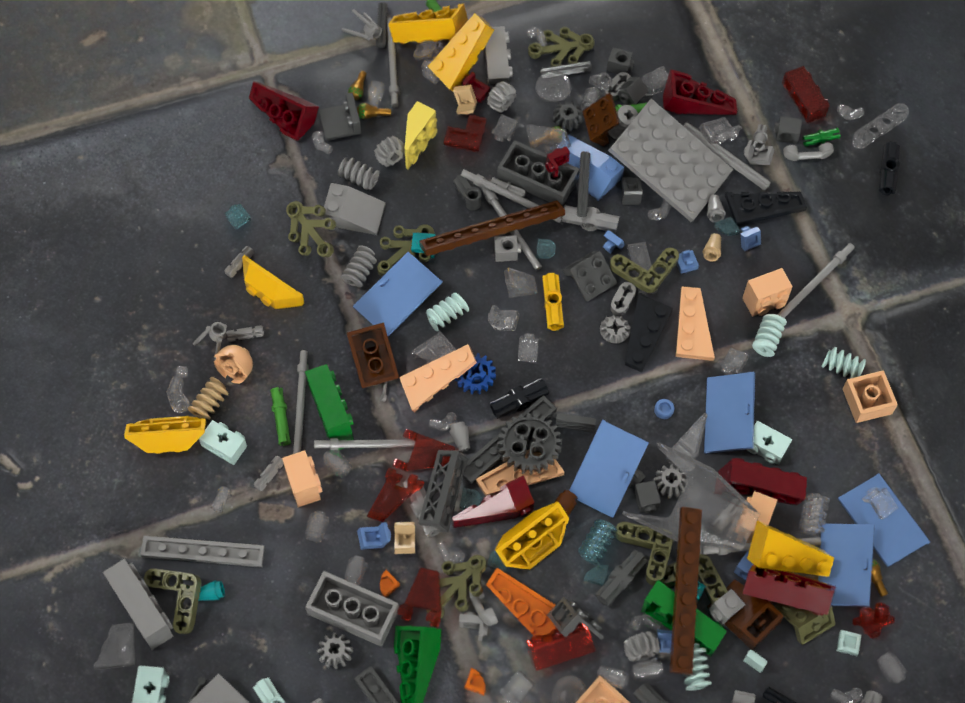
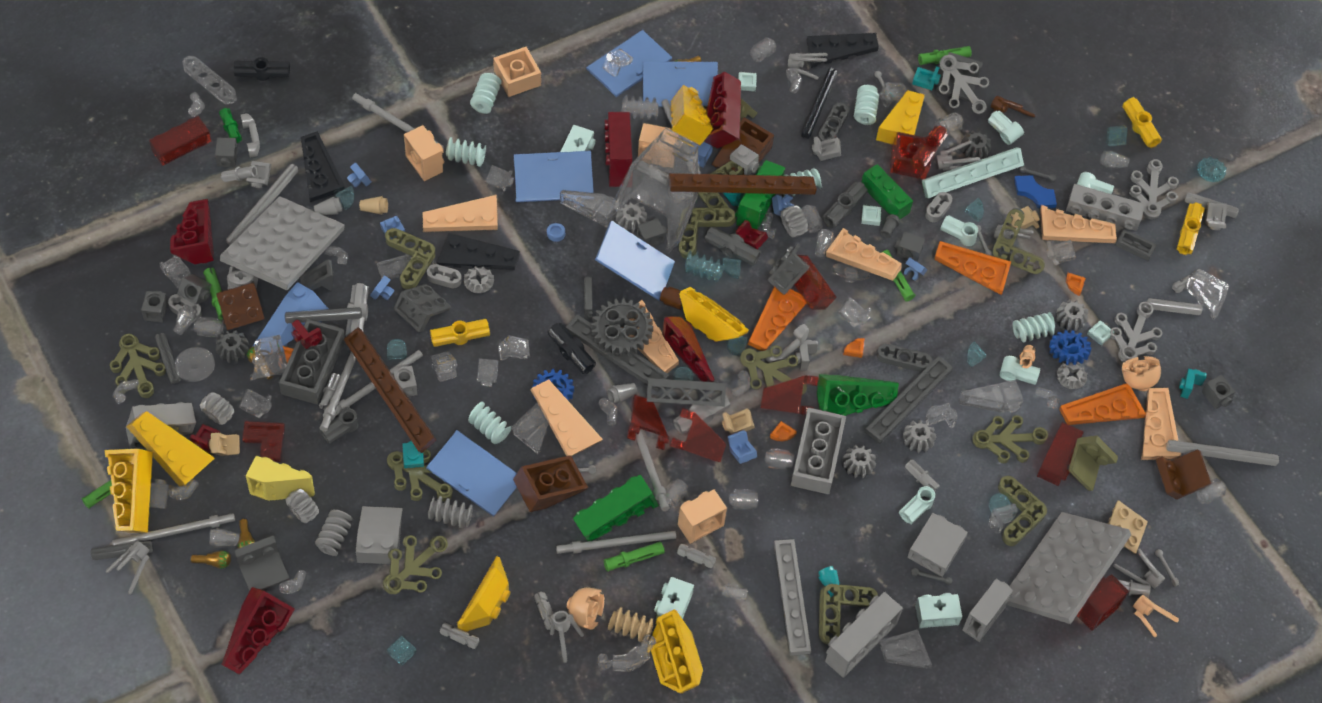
camera: 105 degrees left, 5 degrees down
clear bracket [699,117,742,145] -> none
light aqua tile [743,650,768,673] -> none
clear red hips [853,602,895,639] -> none
none -> dark red bracket [736,220,768,250]

